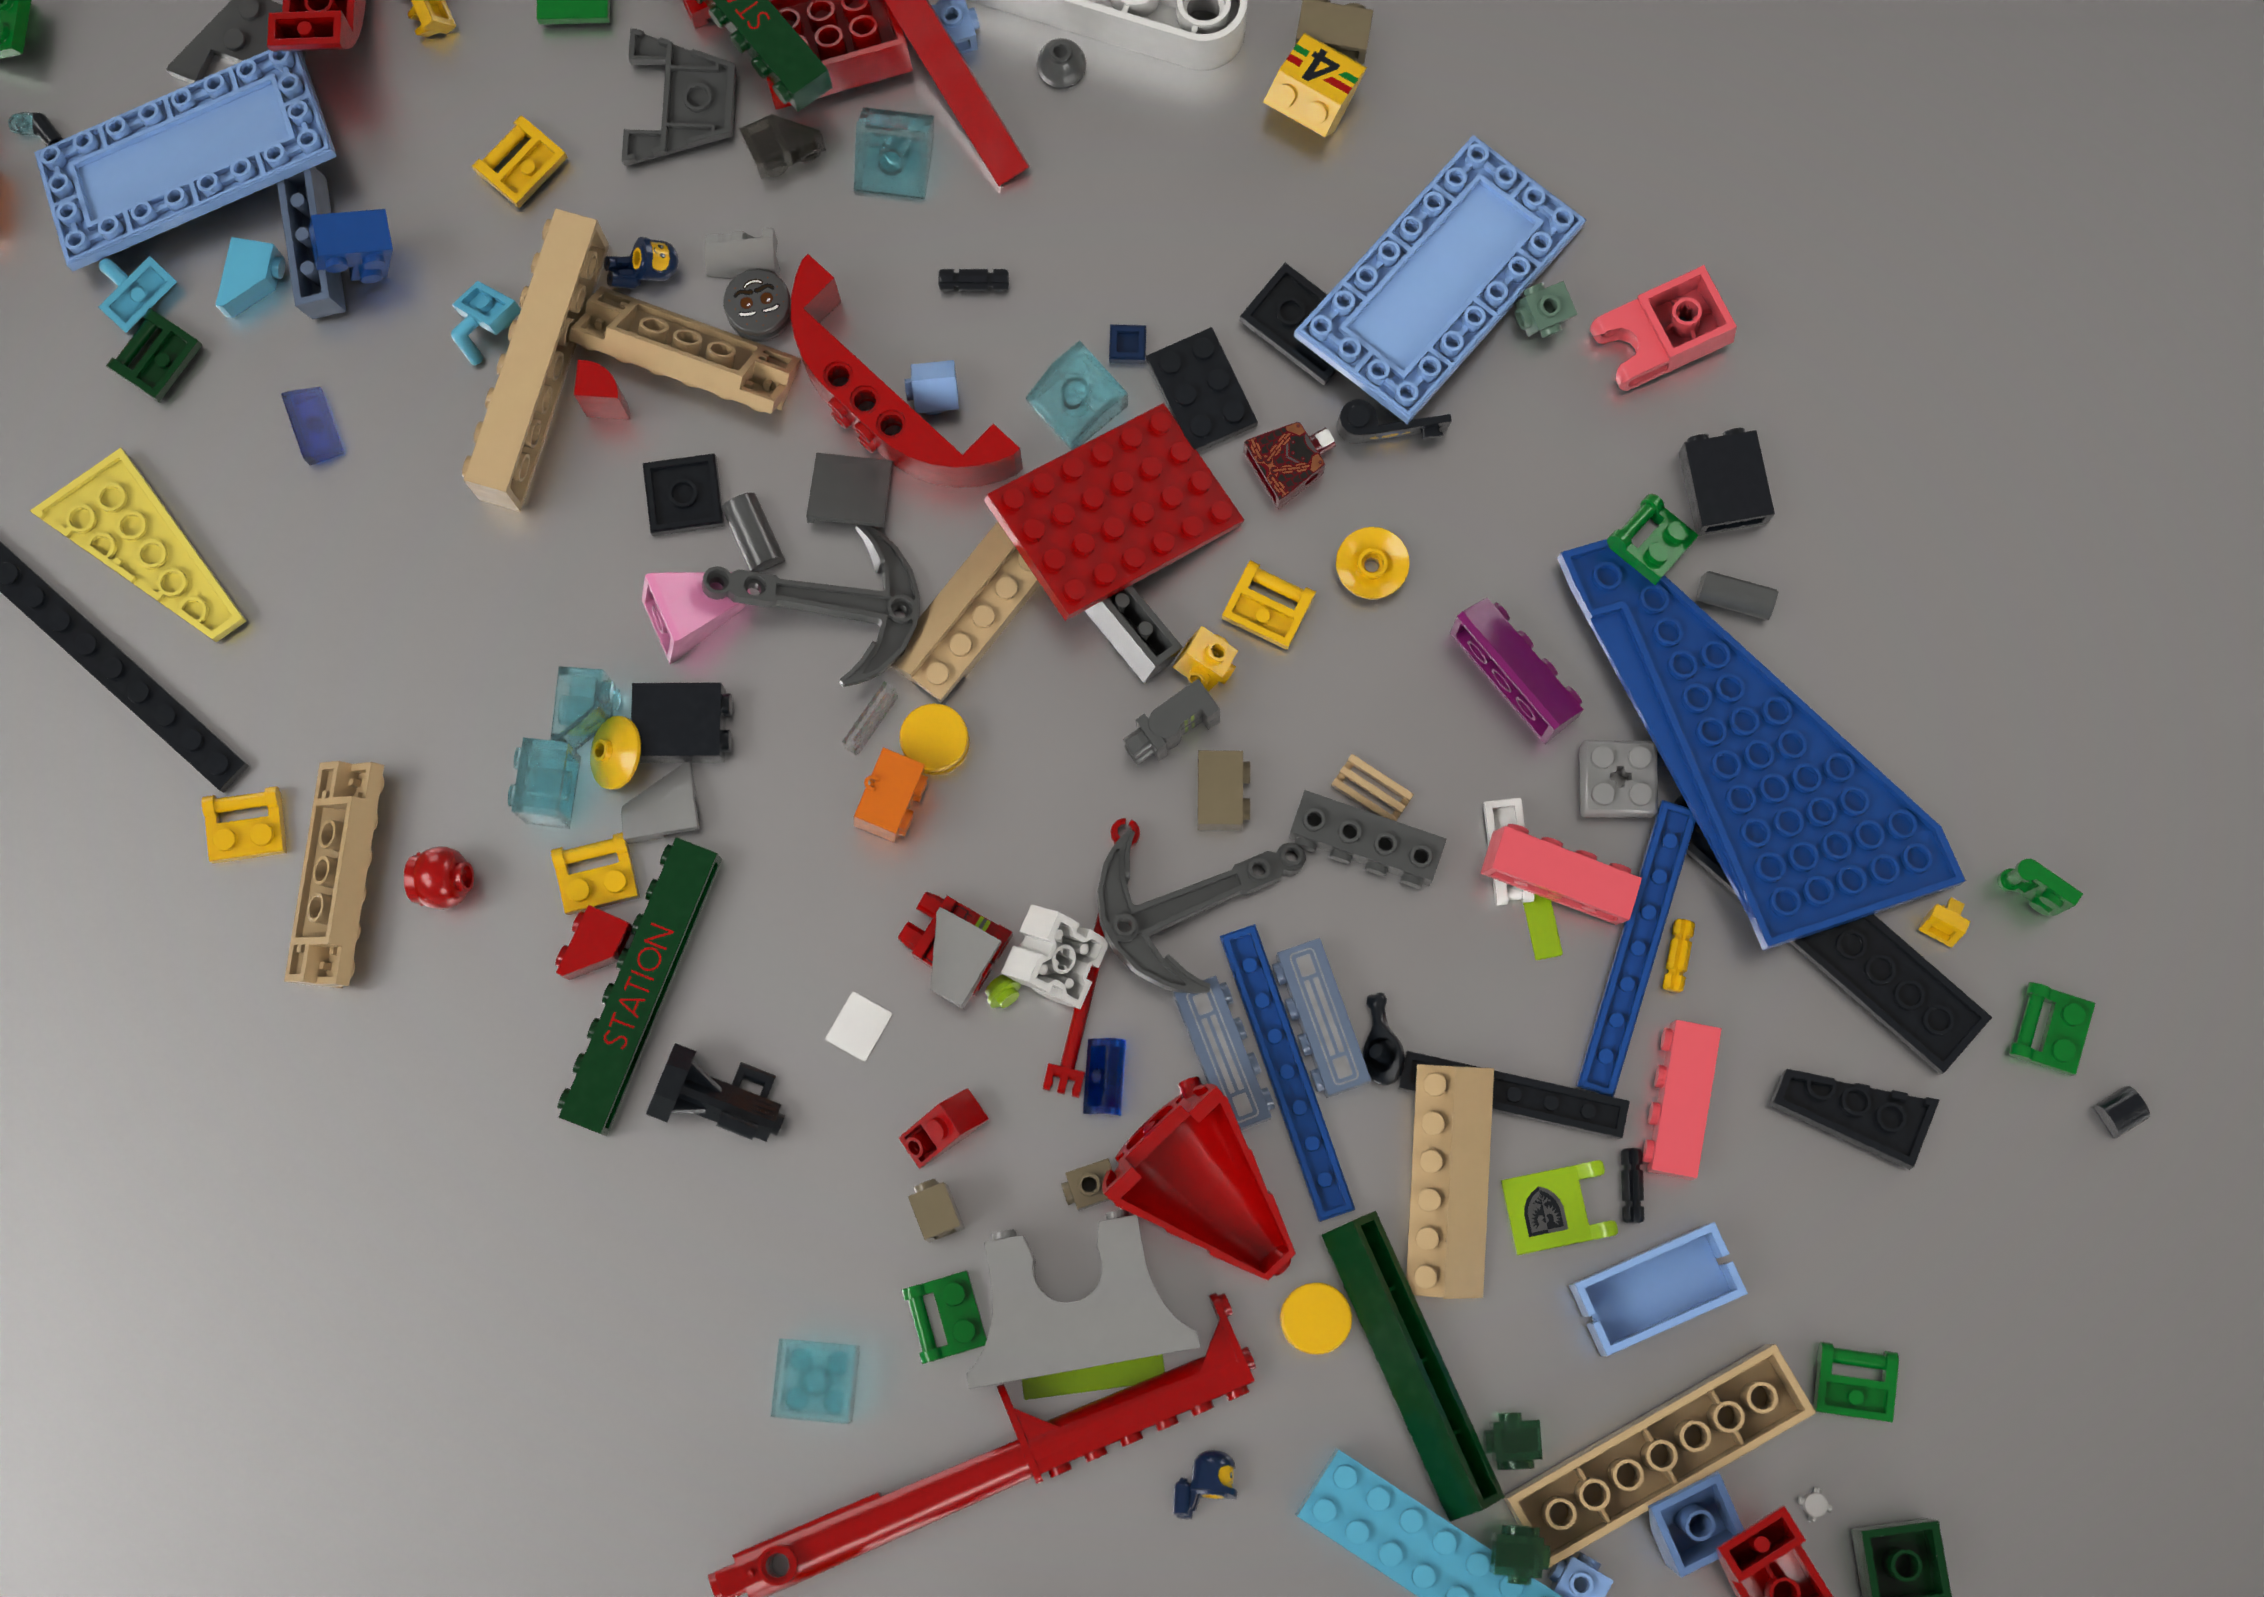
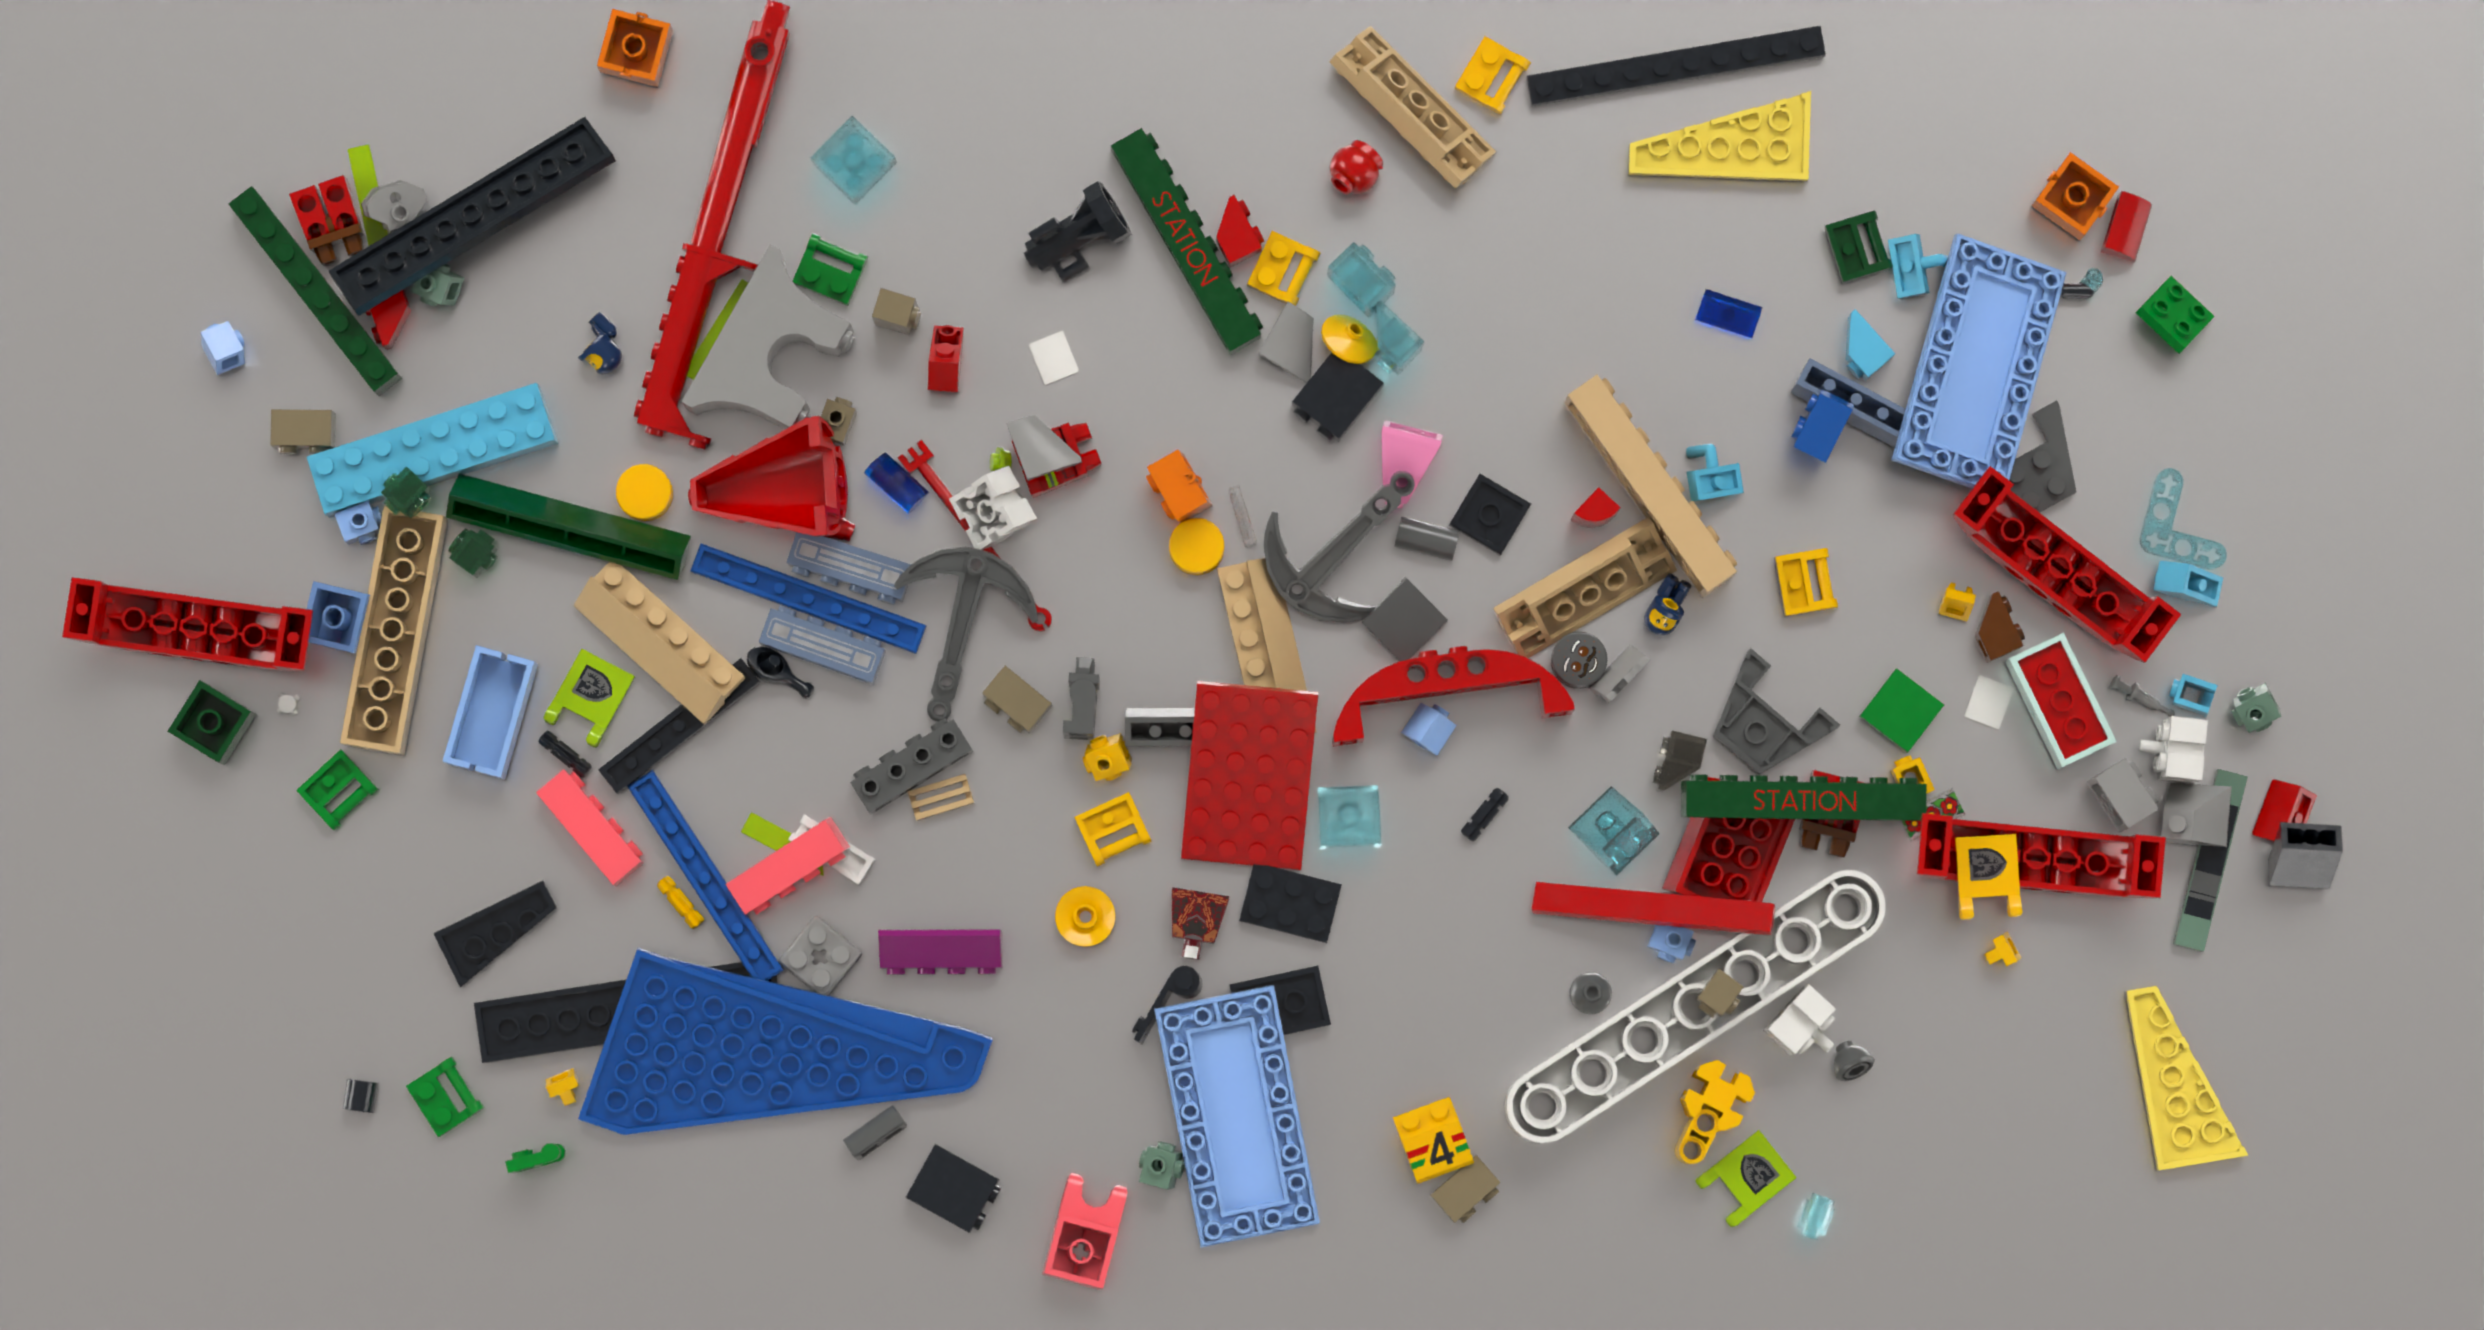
camera: 125 degrees right, 5 degrees up
dark blue tile [1109,325,1146,364] -> none
green plate [1607,494,1699,585] -> none

